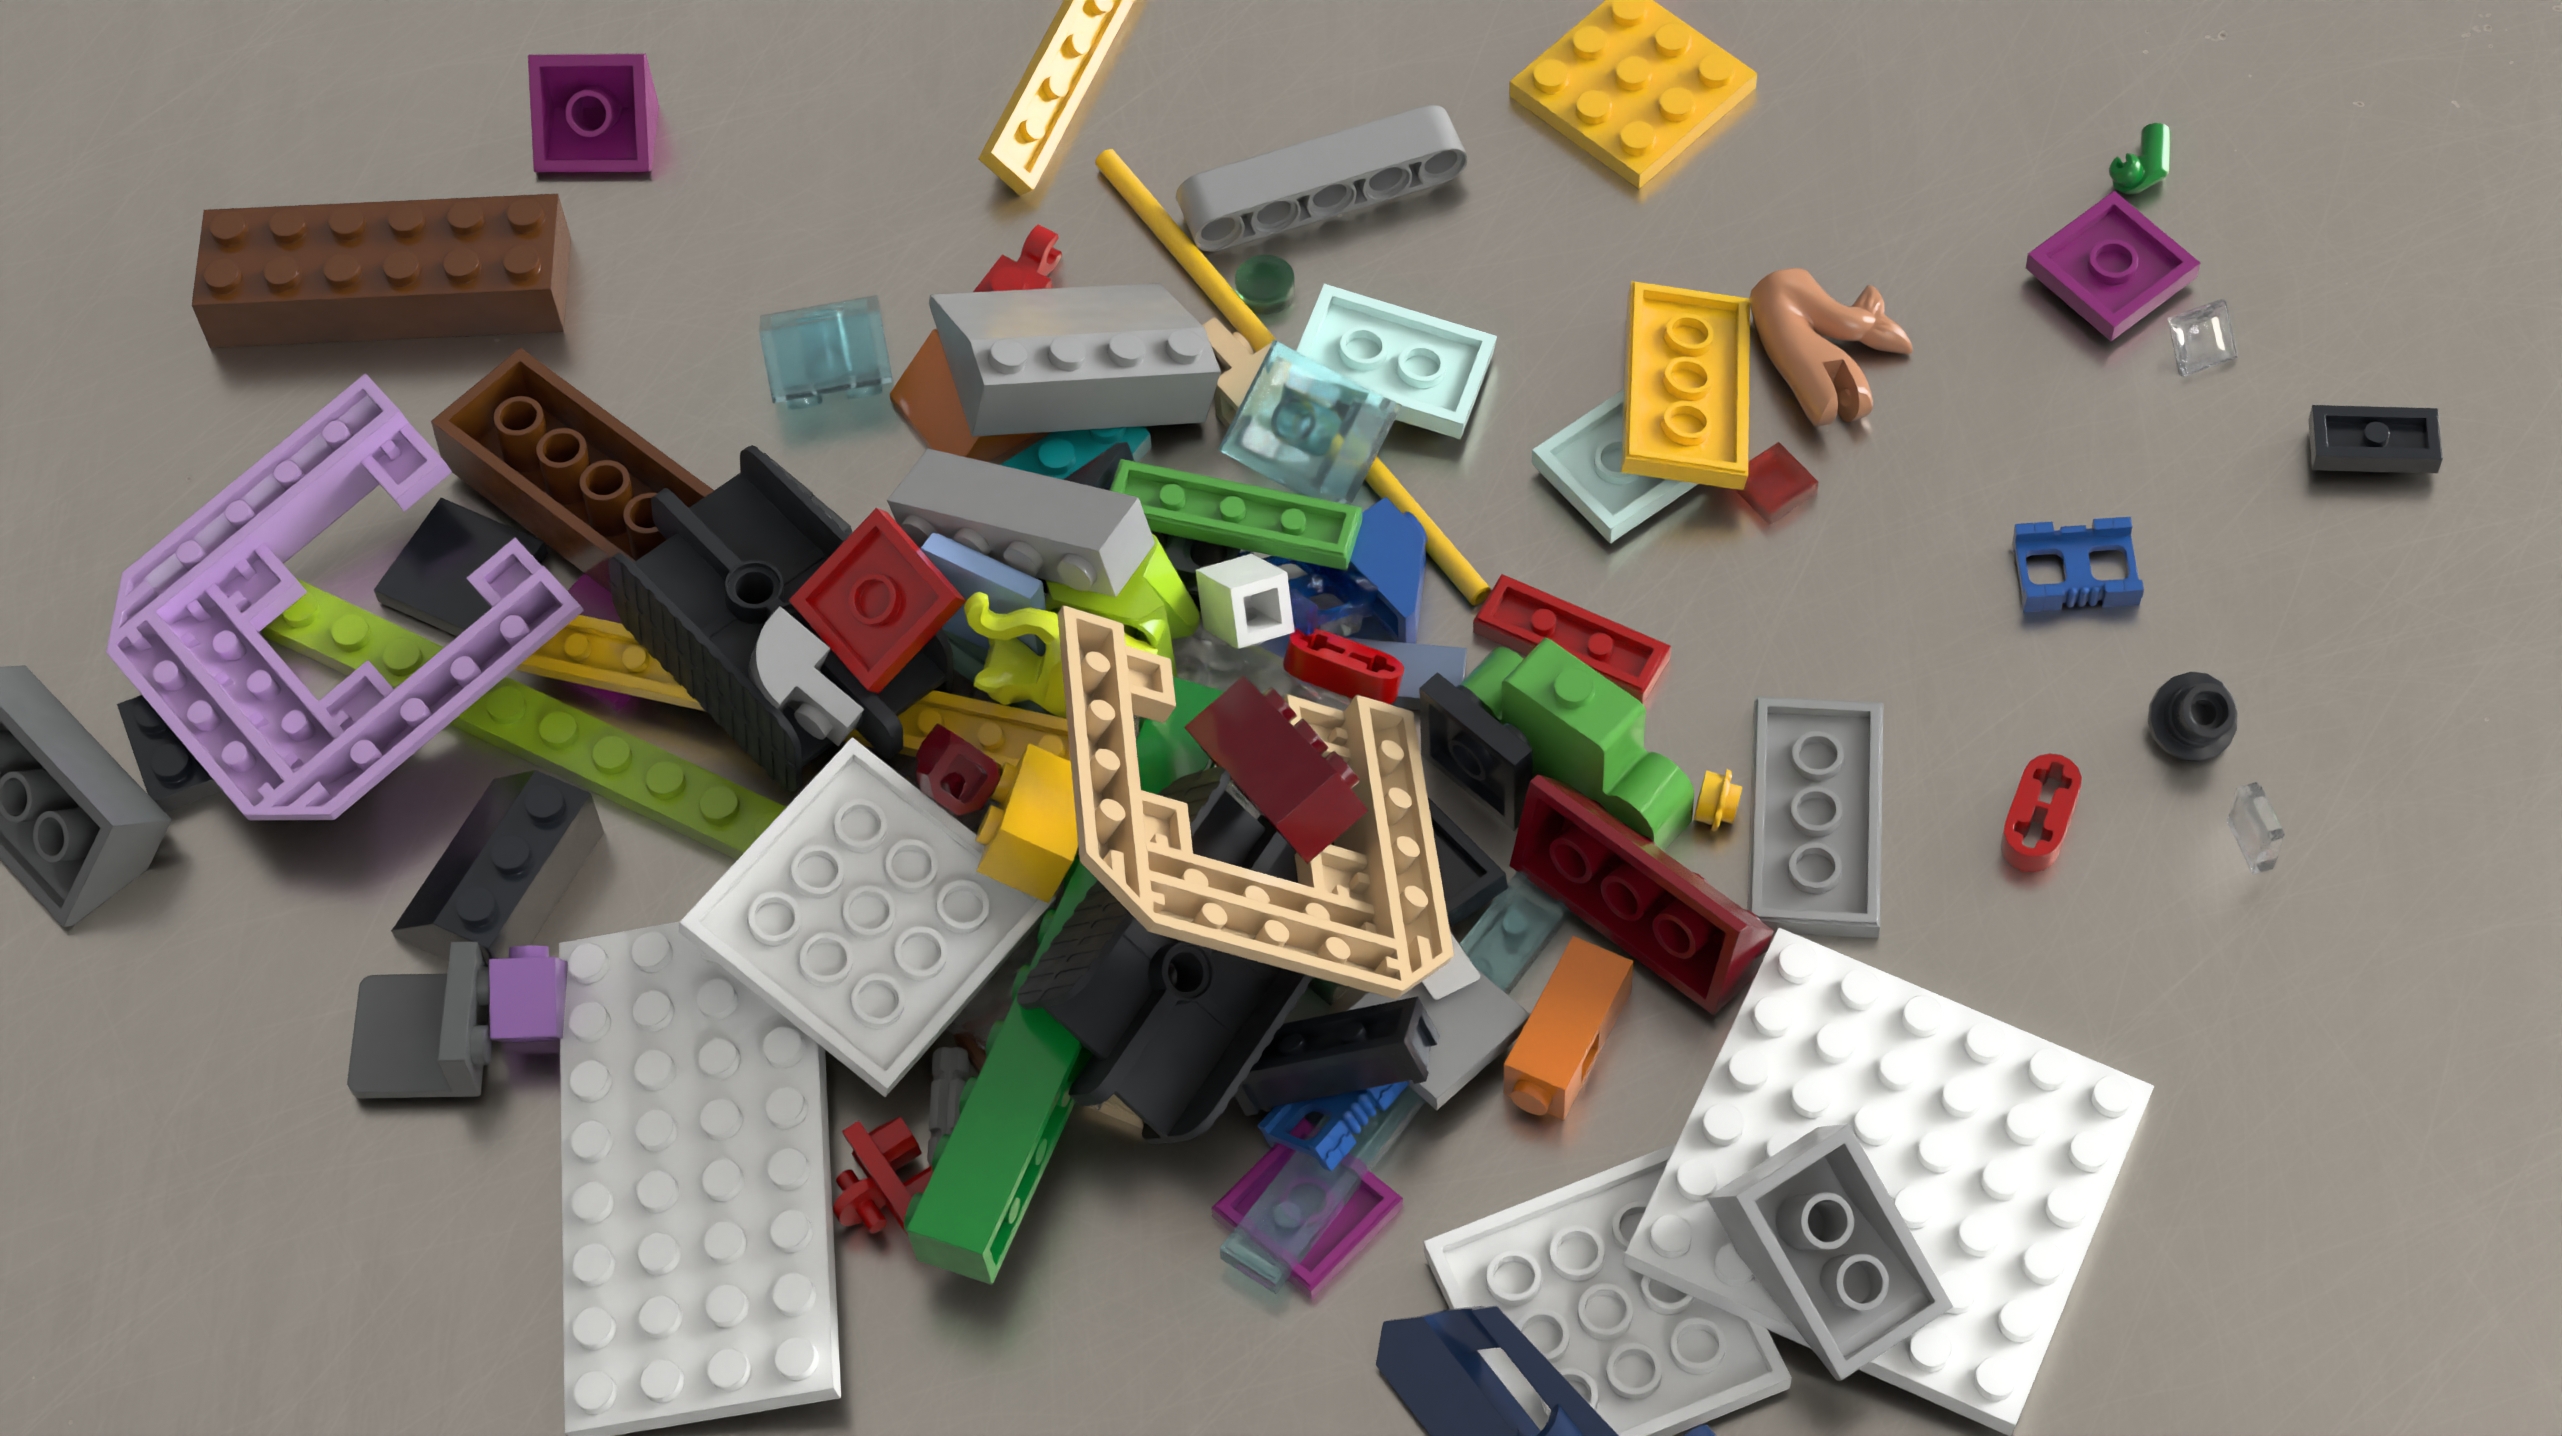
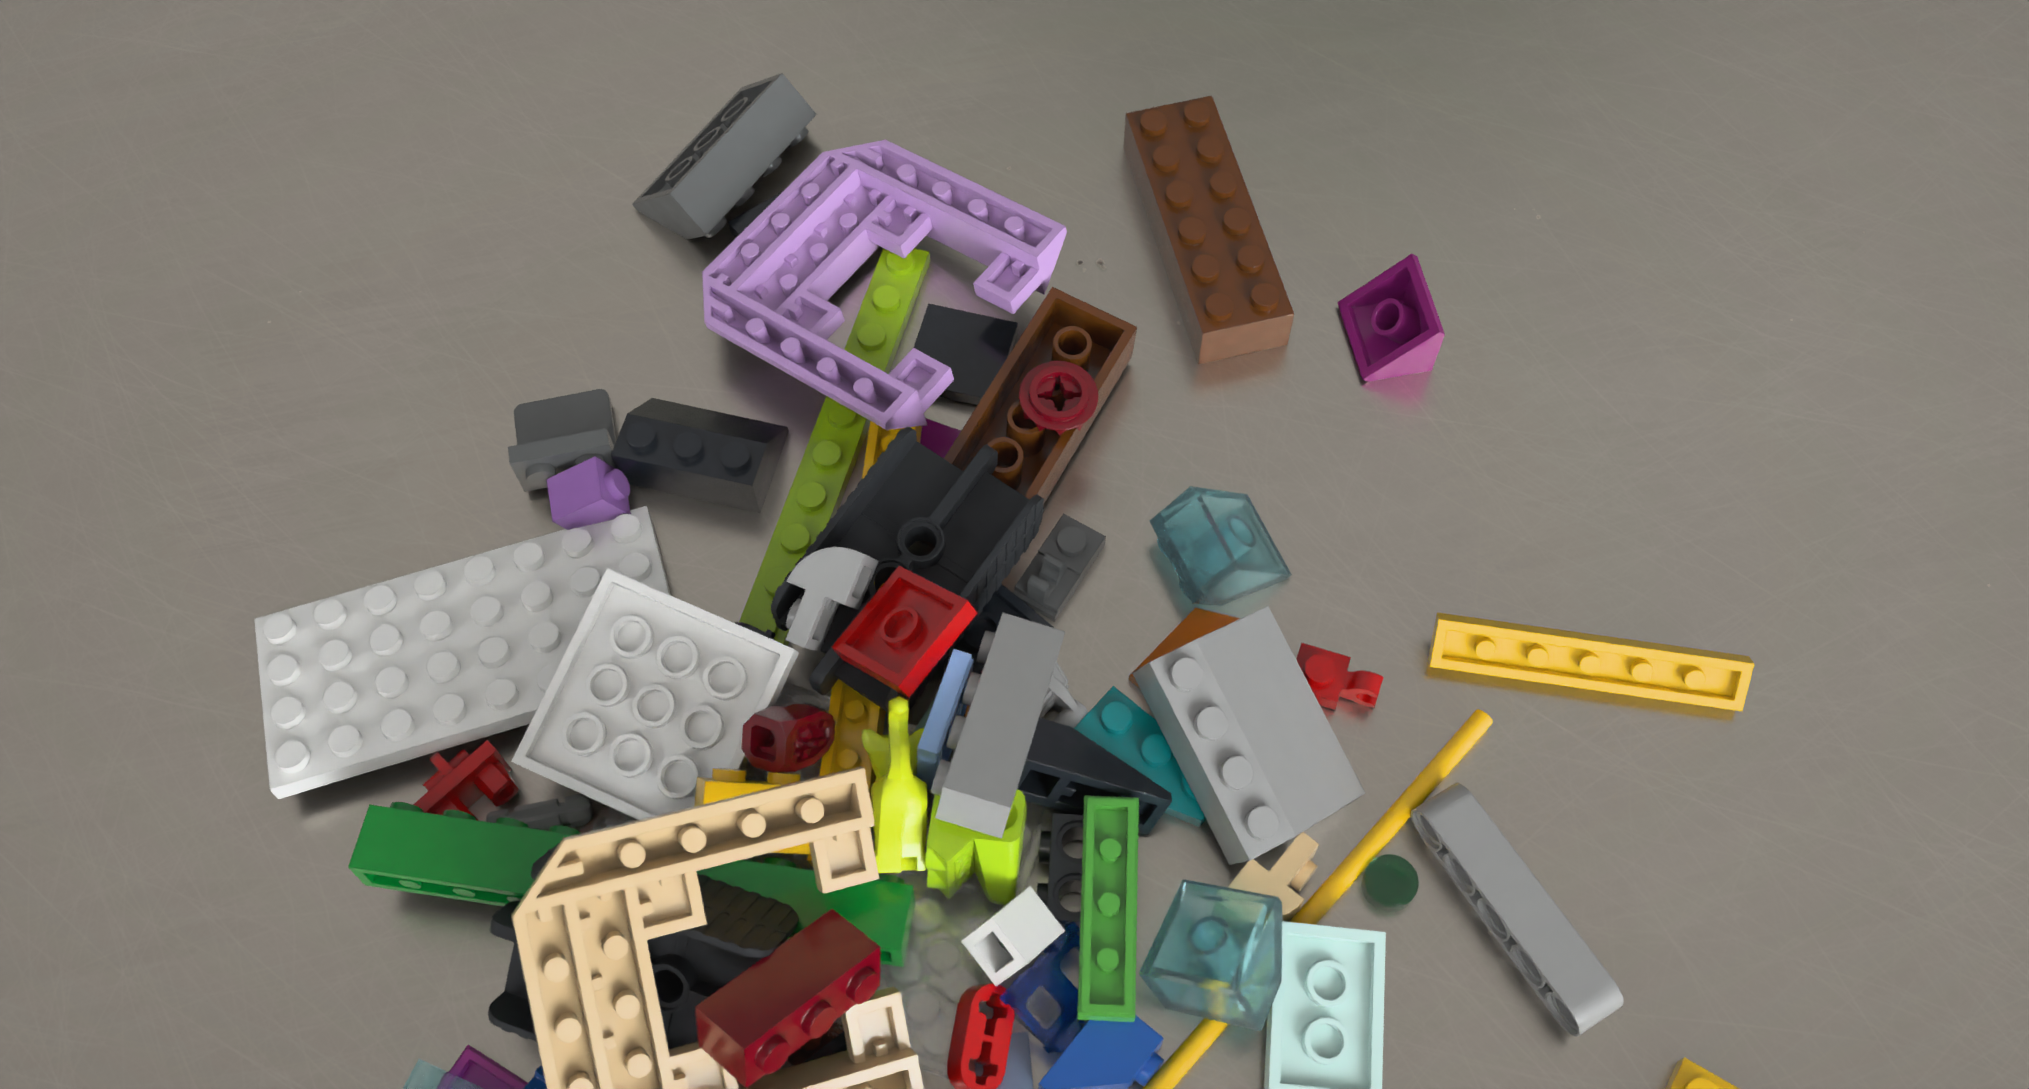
camera: 75 degrees right, 5 degrees up
none -> dark red gear [1019,361,1098,436]

